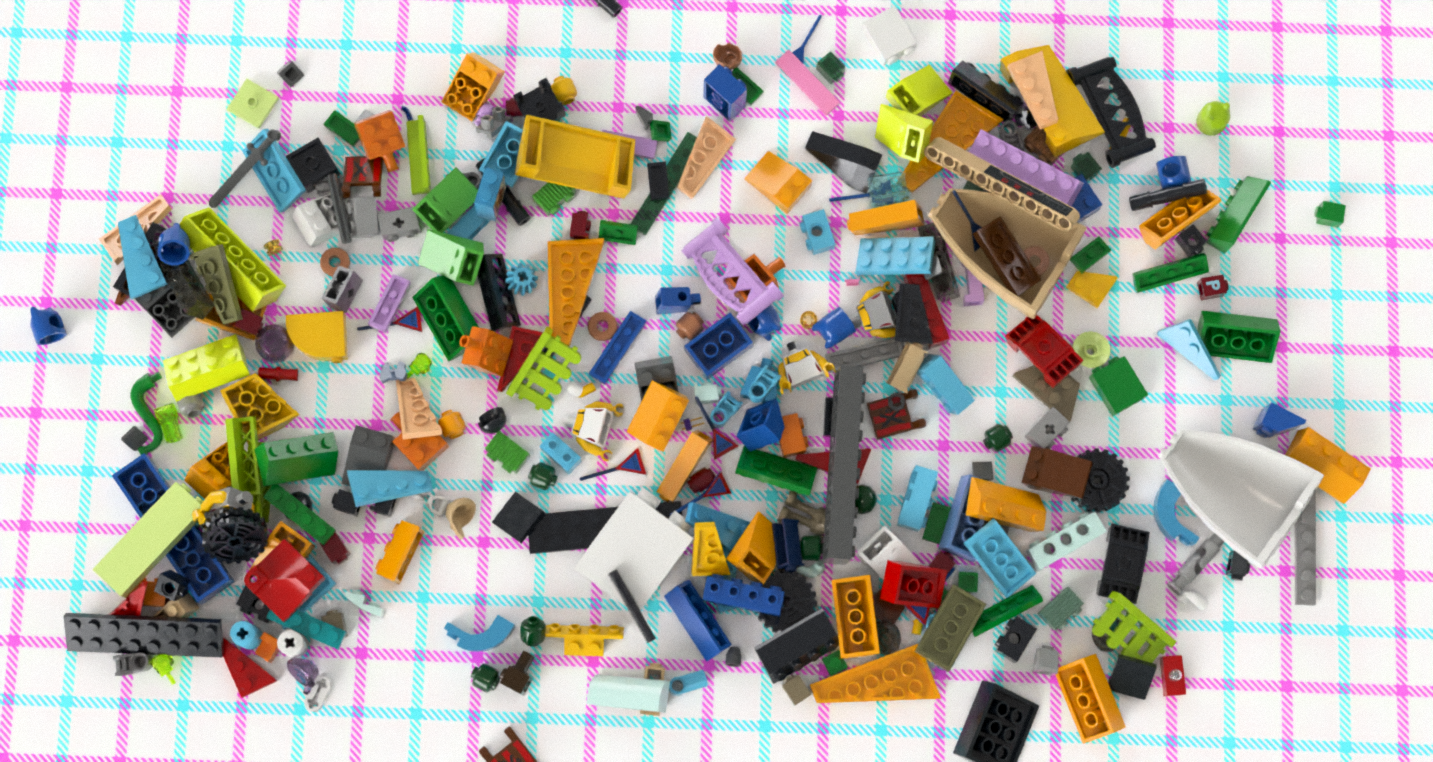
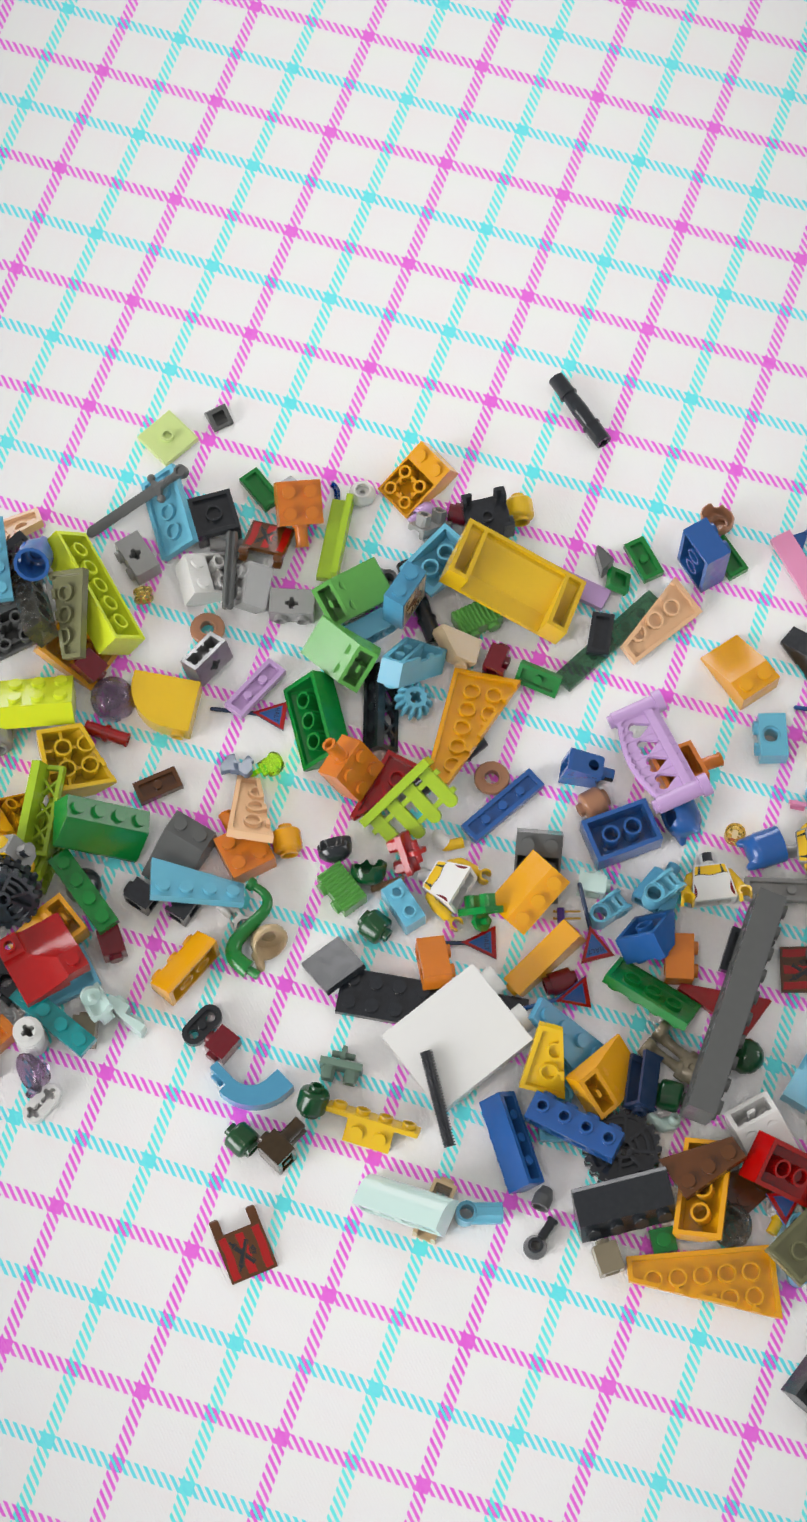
camera: 20 degrees right, 10 degrees down
none -> light aqua hips [79,982,115,1025]
none -> light grey brick [114,530,162,586]
none -> reddish brown plate [132,766,184,806]
none -> black plate [182,1004,223,1047]
none -> dark red brick [204,1024,242,1066]
none -> green animal [225,877,273,980]
none -> sand green hips [319,1045,363,1087]
none -> white plate [349,481,376,507]
none -> dark green hair [350,859,387,886]
none -> medium nougat piece [370,875,405,893]
none -> medium azure wedge [377,637,447,689]
none -> red hips [386,830,427,877]
none -> orange brick [415,935,456,990]
none -> tan slope [432,624,482,670]
none -> green hips [458,893,504,932]
none -> black bar [523,1216,559,1260]
none -> green plate [623,536,664,584]
none -> reddish brown wing [659,1136,748,1201]

